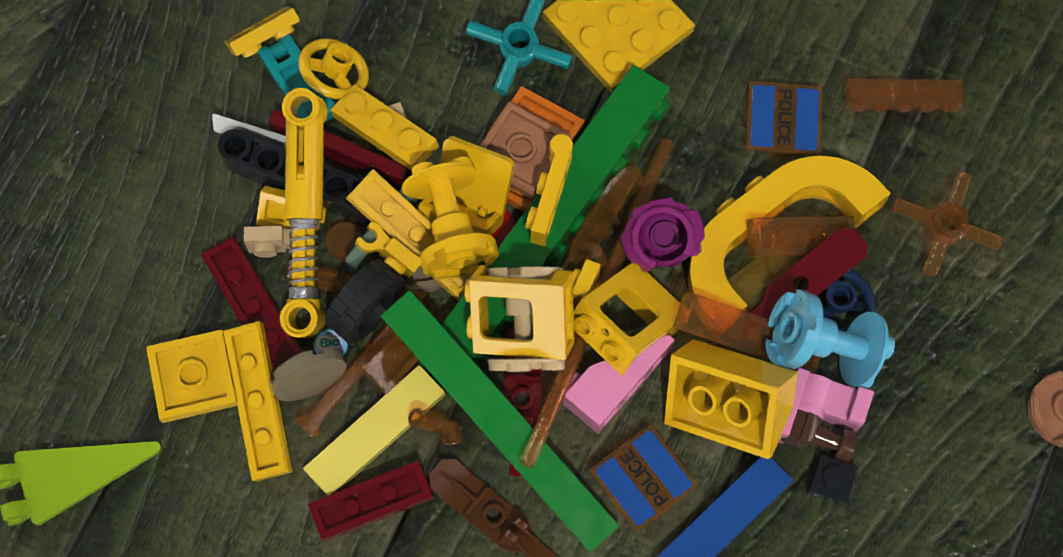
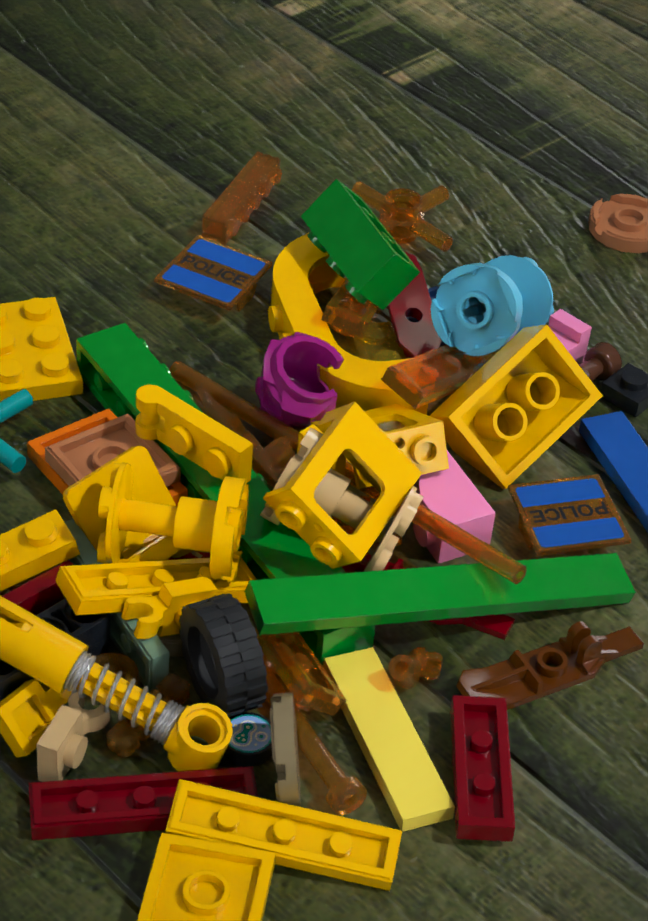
camera: 70 degrees left, 30 degrees down
none -> green brick [301,179,420,310]

